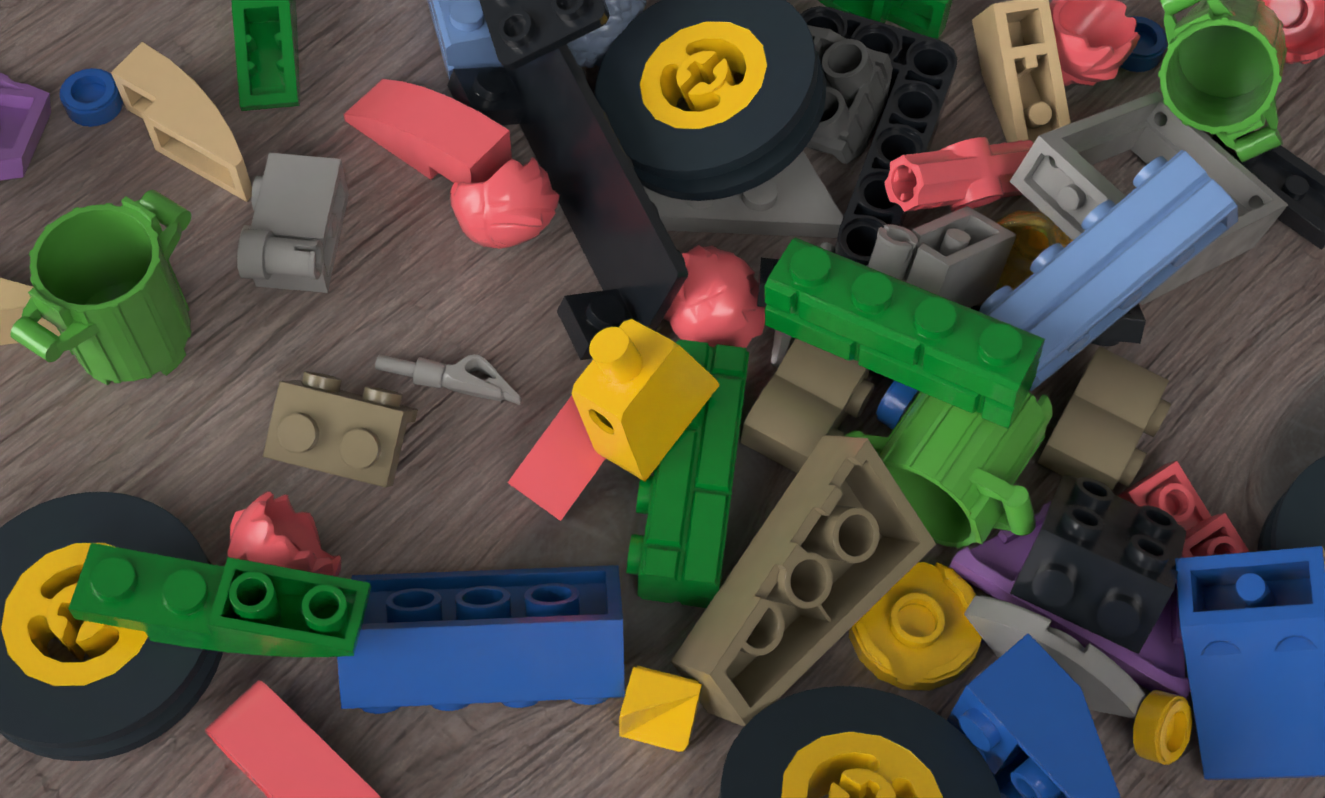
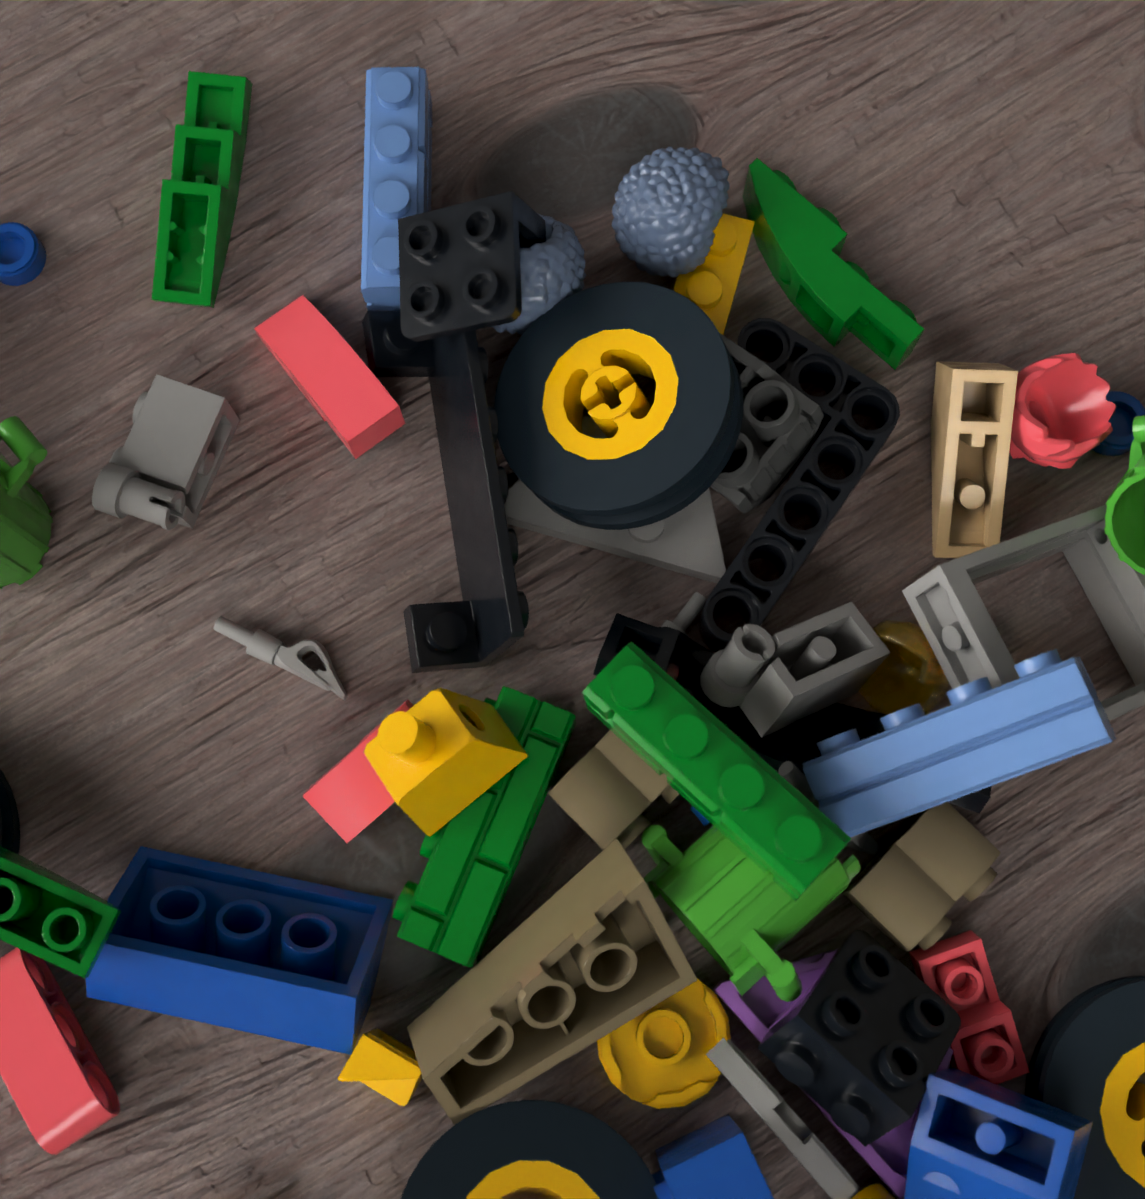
camera: 20 degrees right, 15 degrees up
tan slope [111,42,252,202] -> none
coral hair [227,491,341,577] -> none
dark tan bracket [263,371,418,488] -> none
coral hair [450,157,560,249] -> none
coral hair [664,245,765,348] -> none
coral piece [884,137,1034,212] -> none

